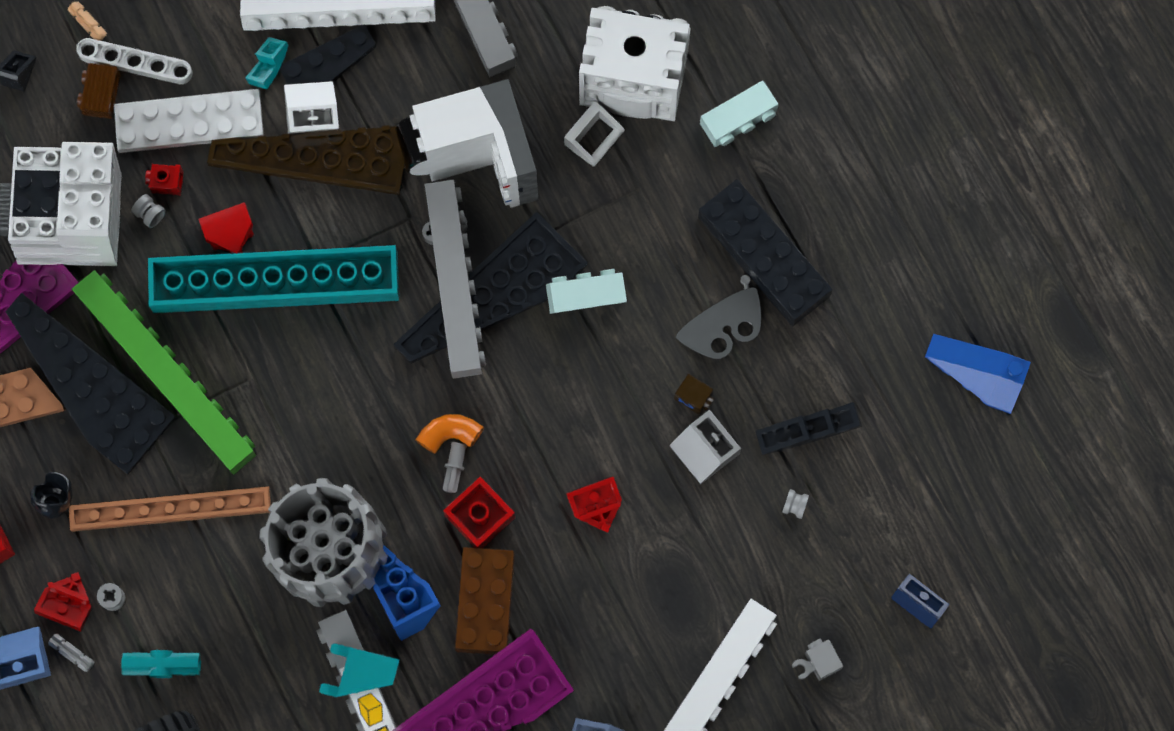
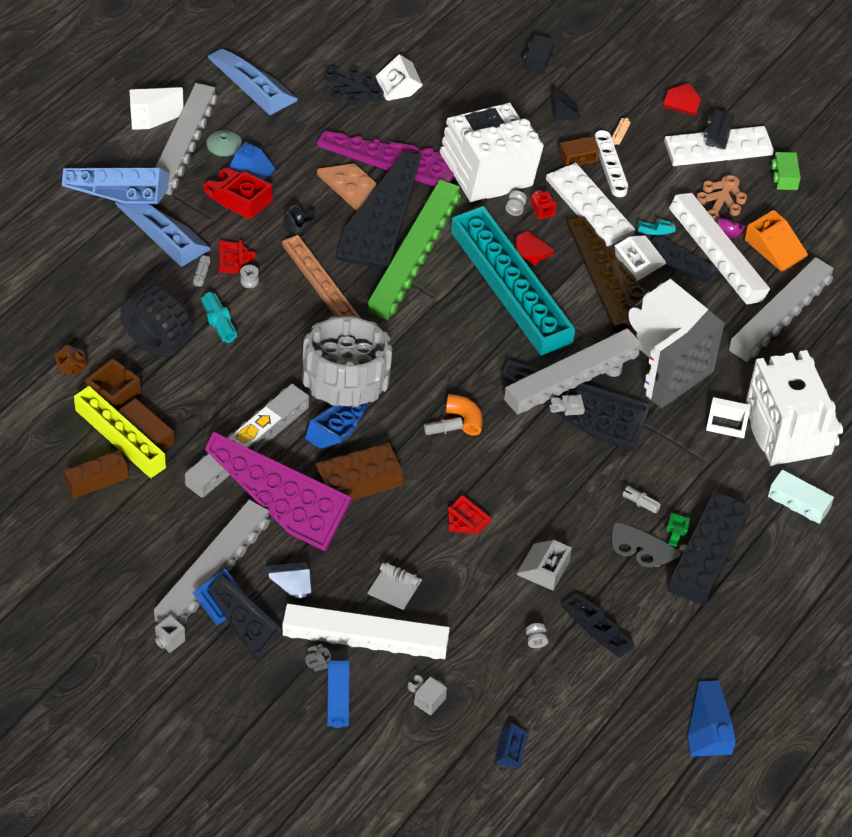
camera: 60 degrees right, 25 degrees down
teal flag [320,643,399,697] -> none
red brick [443,476,516,548] -> none
light aqua brick [546,269,627,314] -> none
dark brown brick [674,374,715,415] -> none
none -> light grey hinge [367,562,422,610]
none -> light grey plate [549,395,585,415]
none -> light grey axle [623,486,661,513]
none -> green plate [666,513,690,547]

